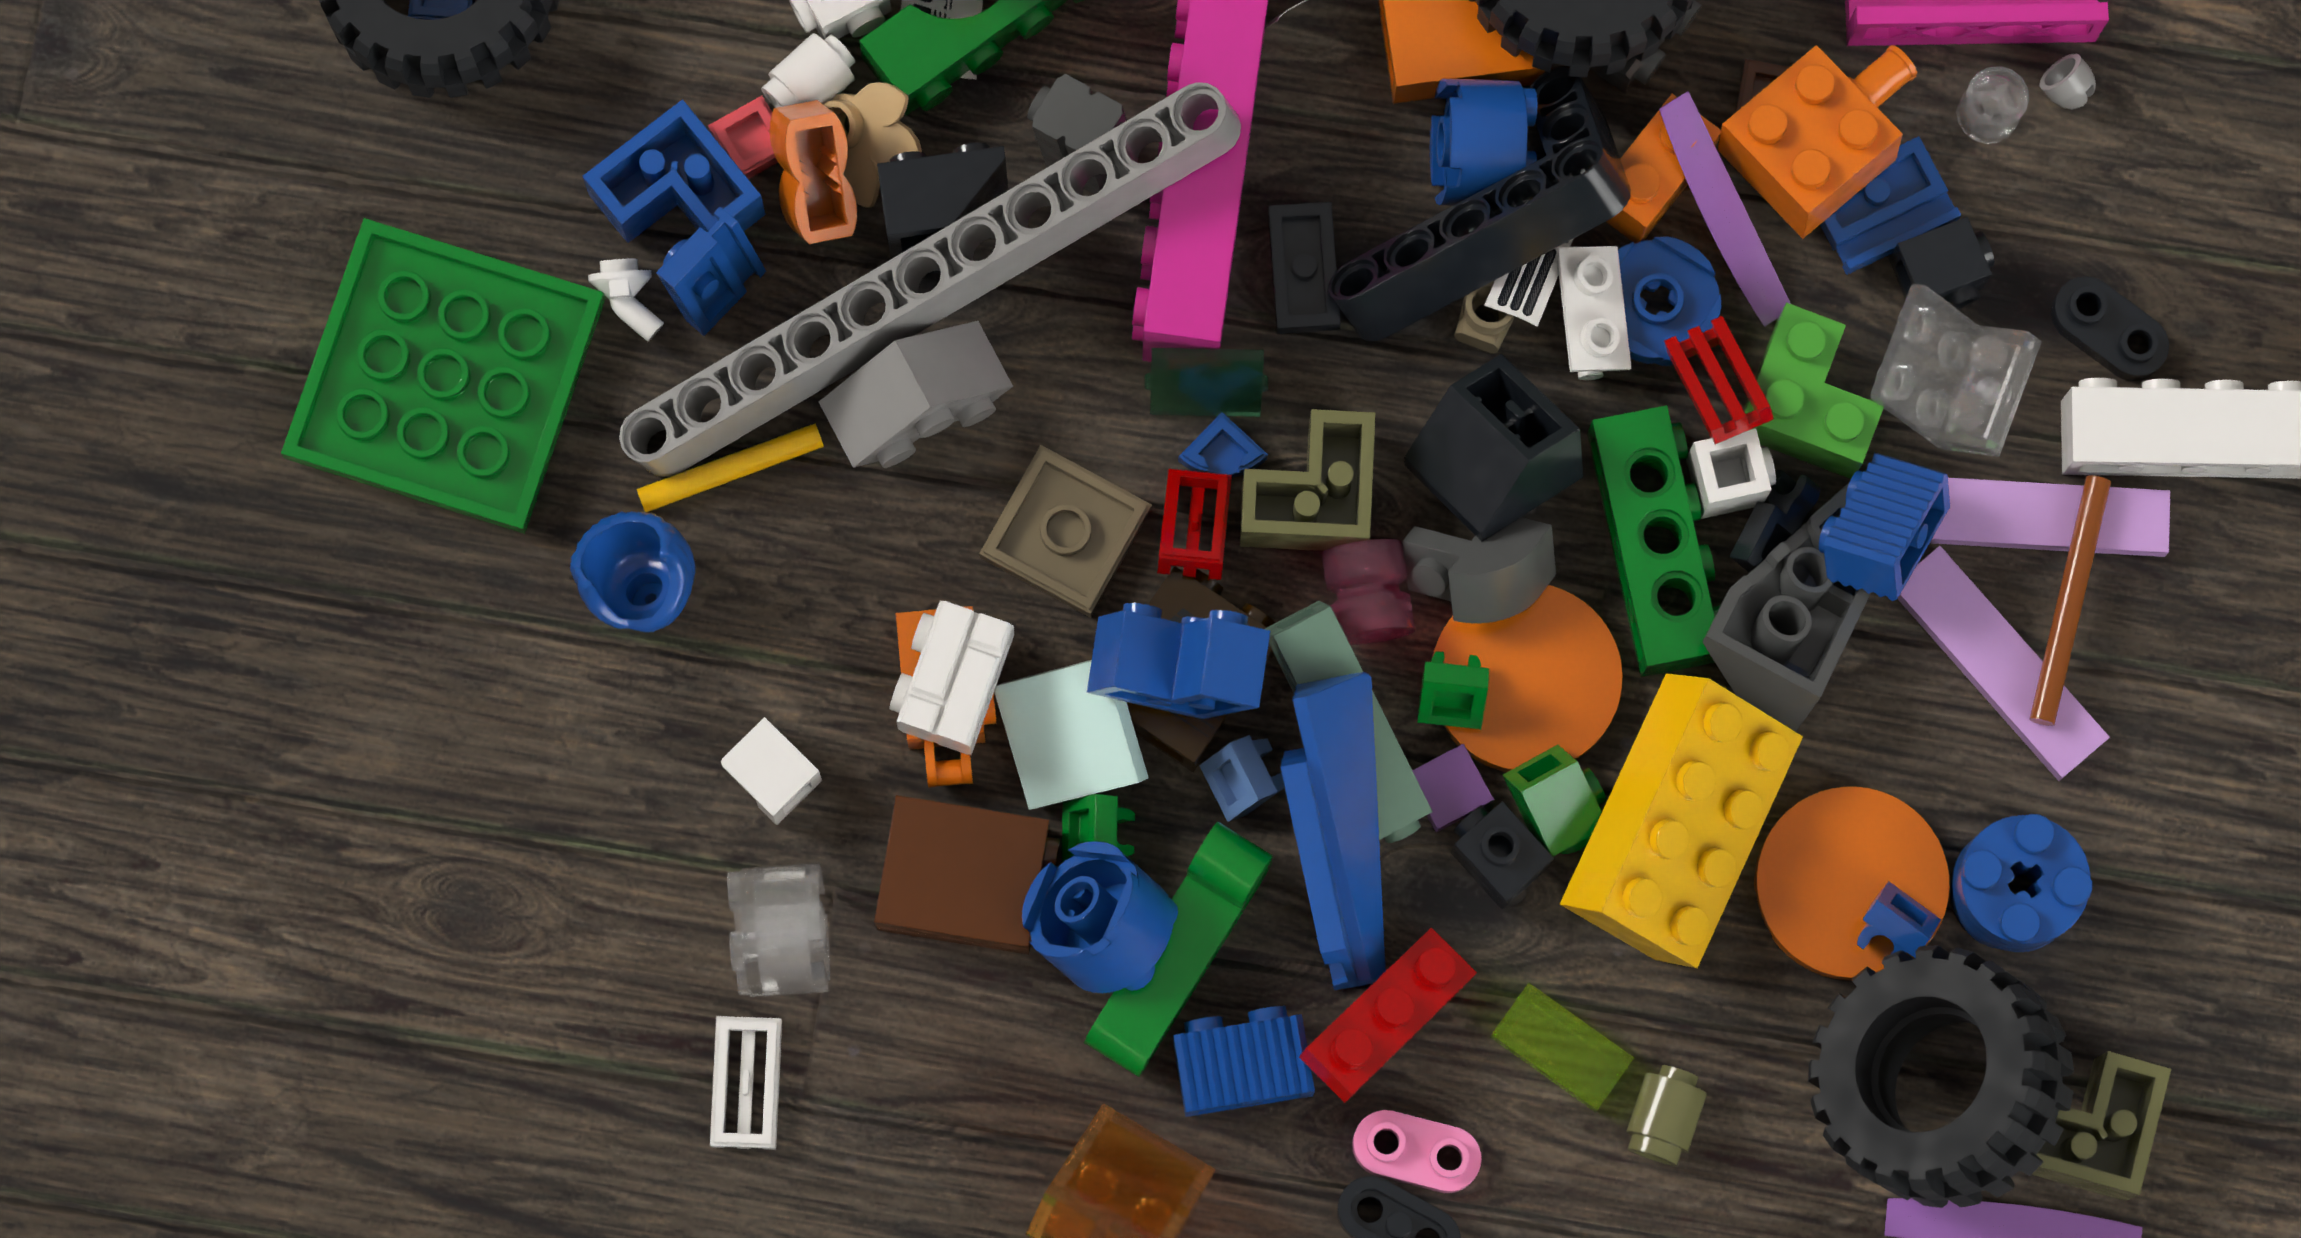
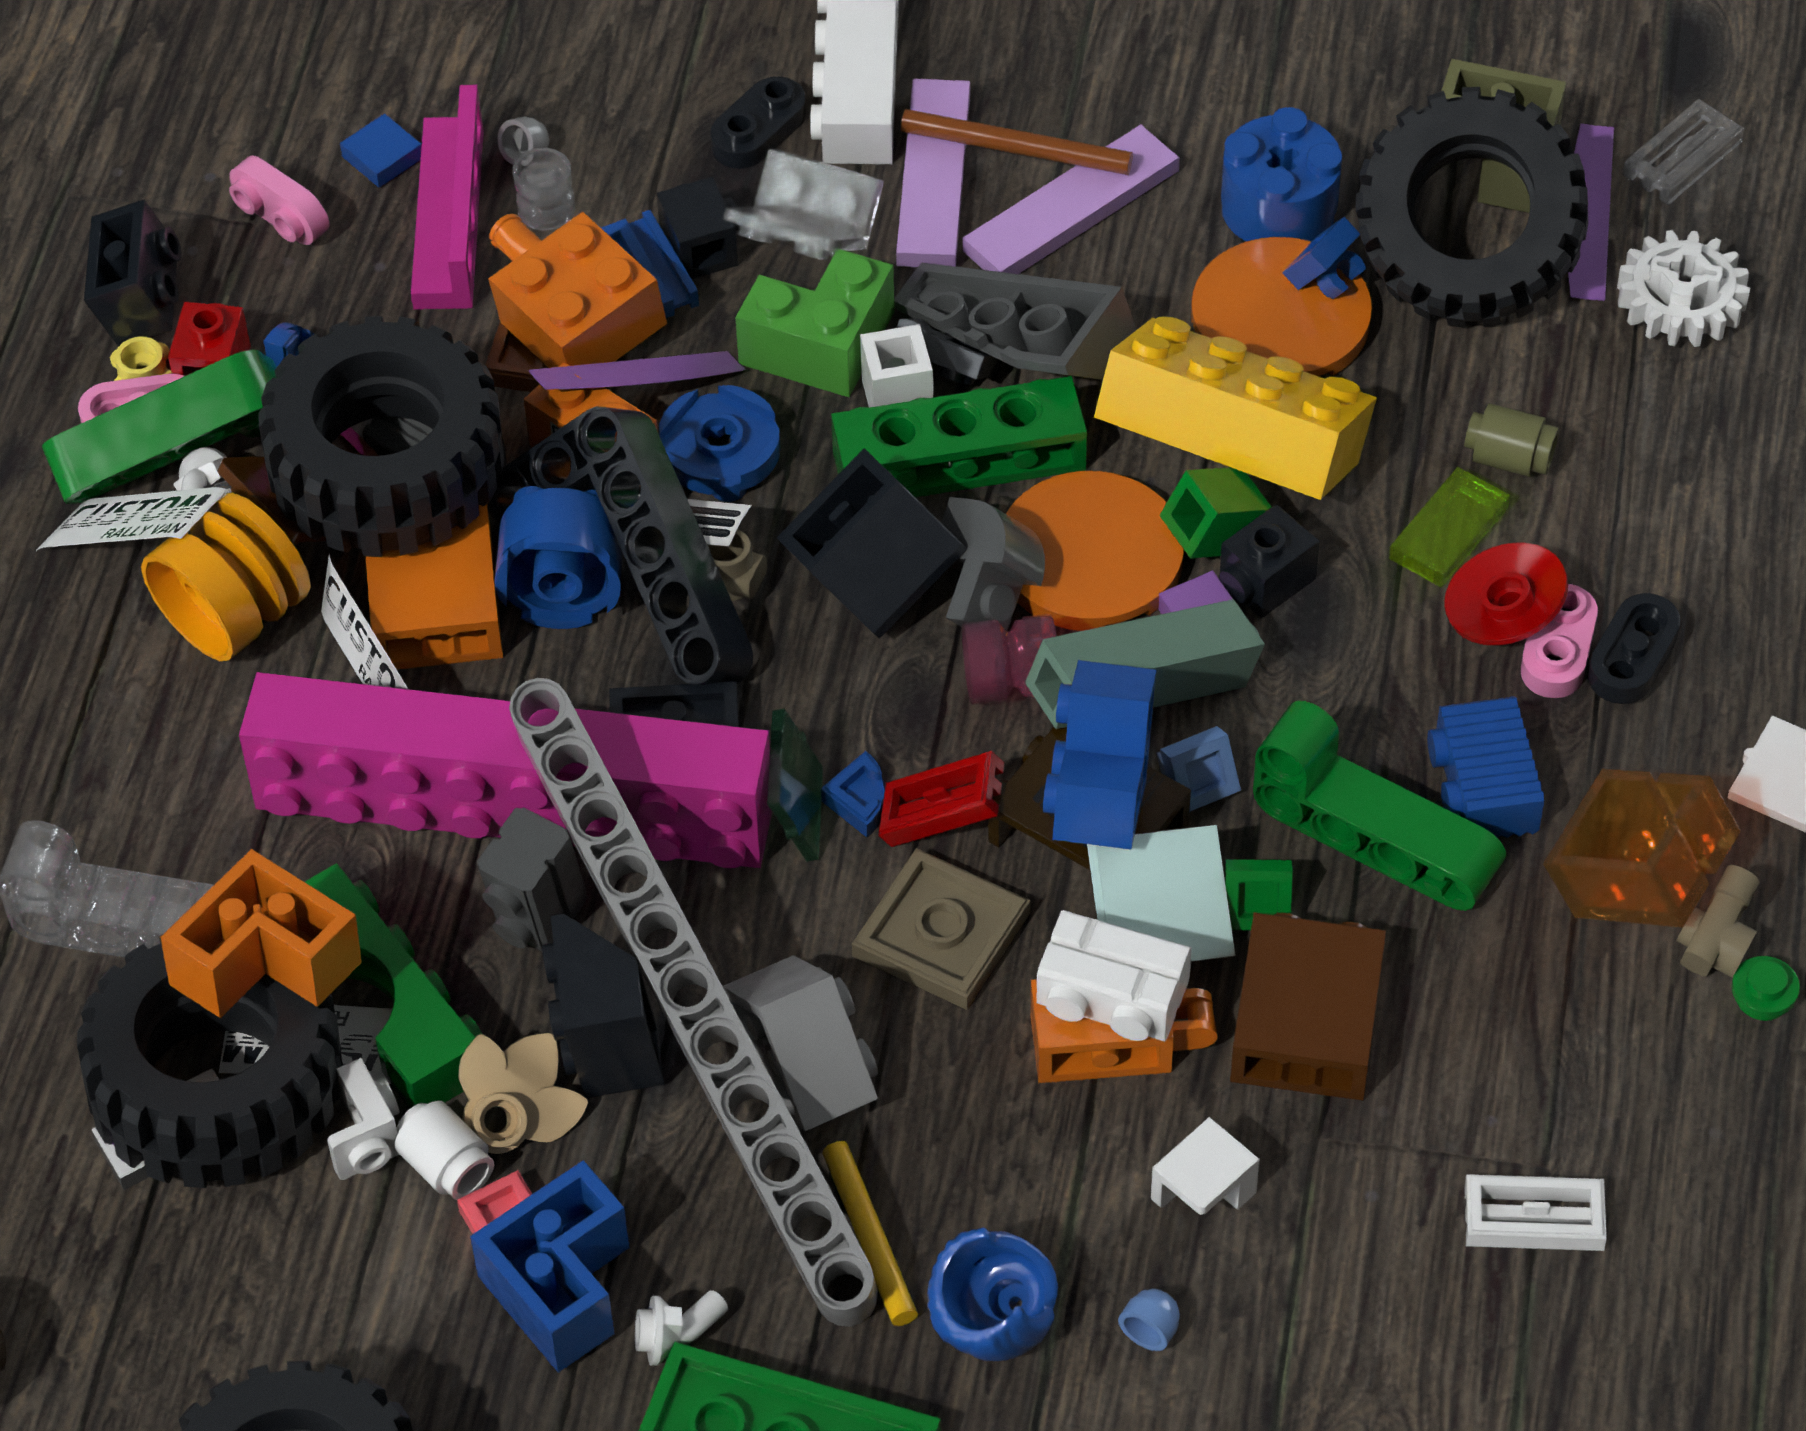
camera: 85 degrees left, 25 degrees down
blue plate [656,207,767,336] -> none
clear brick [727,862,831,998] -> none
orange brick [770,100,857,244] -> none
blue brick [1022,841,1178,993] -> none
olive brick [1240,409,1375,553] -> none
blue wedge [1281,672,1386,990] -> none
red plate [1299,927,1477,1103] -> none
green tile [1417,651,1489,729] -> none
white hinge [1556,246,1632,380] -> none
red tile [1664,316,1774,445] -> none
blue brick [1819,453,1950,601] -> none
none -> medium blue hinge [1118,1288,1180,1351]
none -> red dish [1444,542,1568,645]

